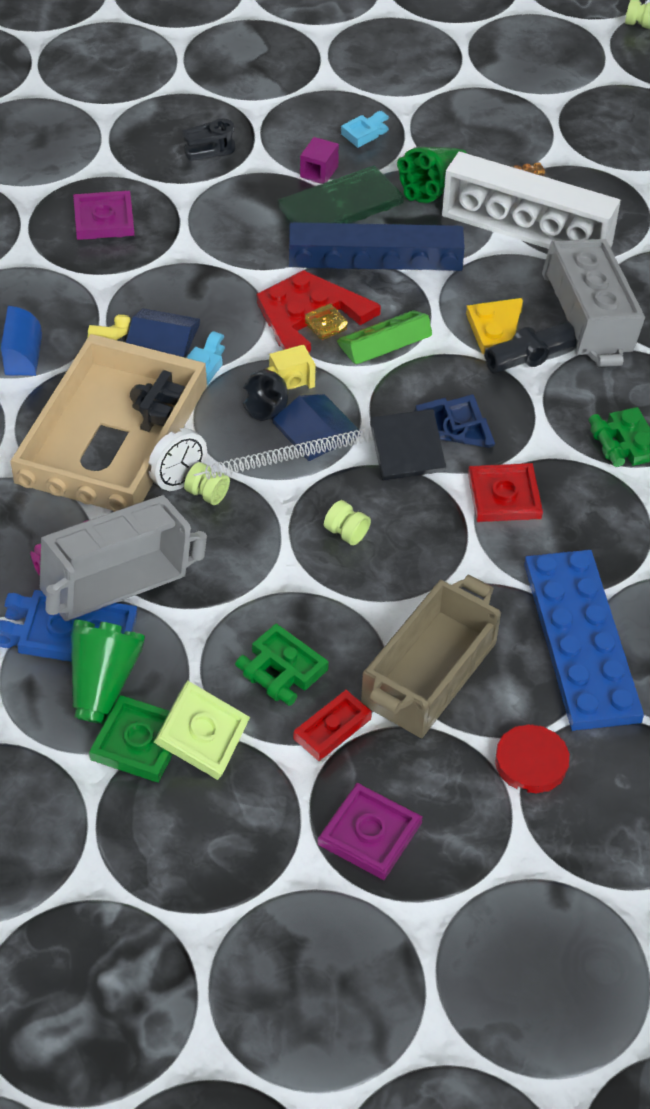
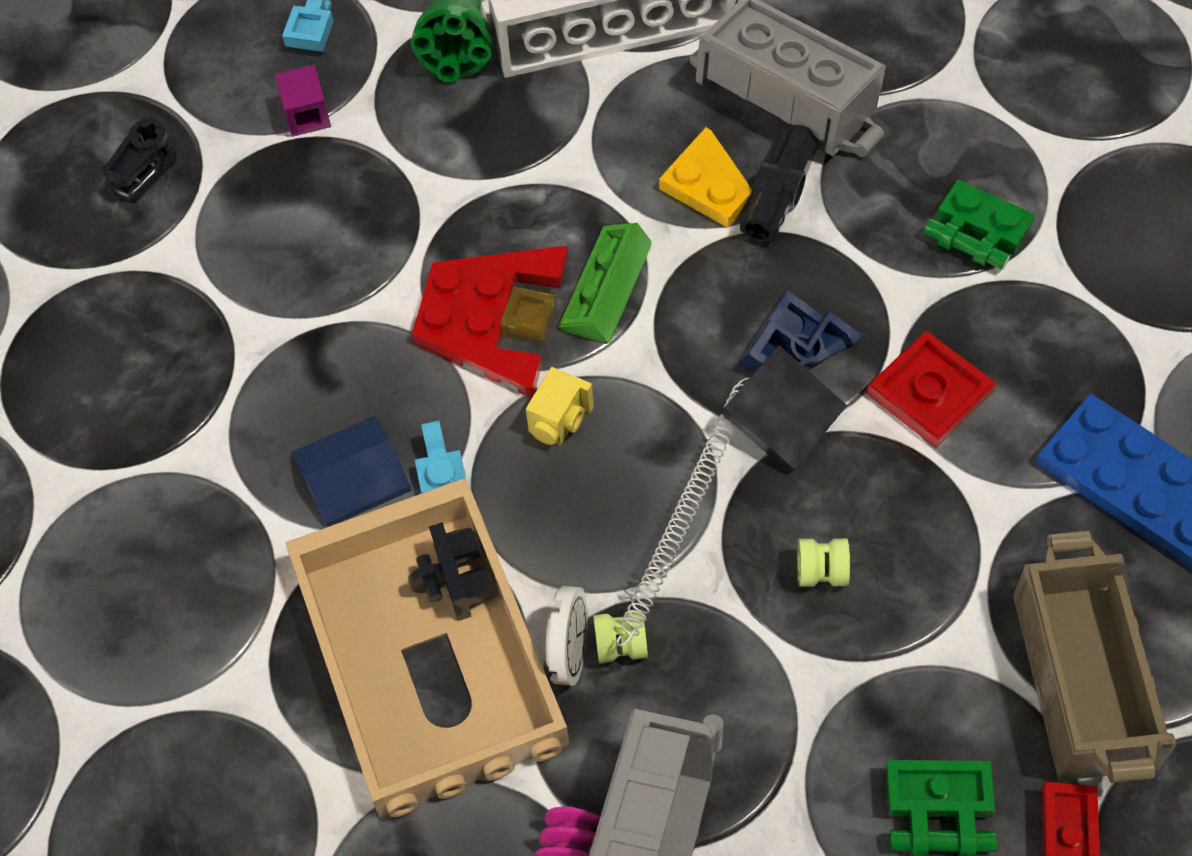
camera: 35 degrees left, 10 degrees up
blue brick [1,306,42,376] -> none
magenta plate [73,191,135,240] -> none
light yellow arm [88,315,131,340] -> none
black hair [243,369,288,421] -> none
dark blue slope [273,394,361,461] -> none
clear green tile [278,165,404,224] -> none
dark blue brick [289,222,465,271] -> none

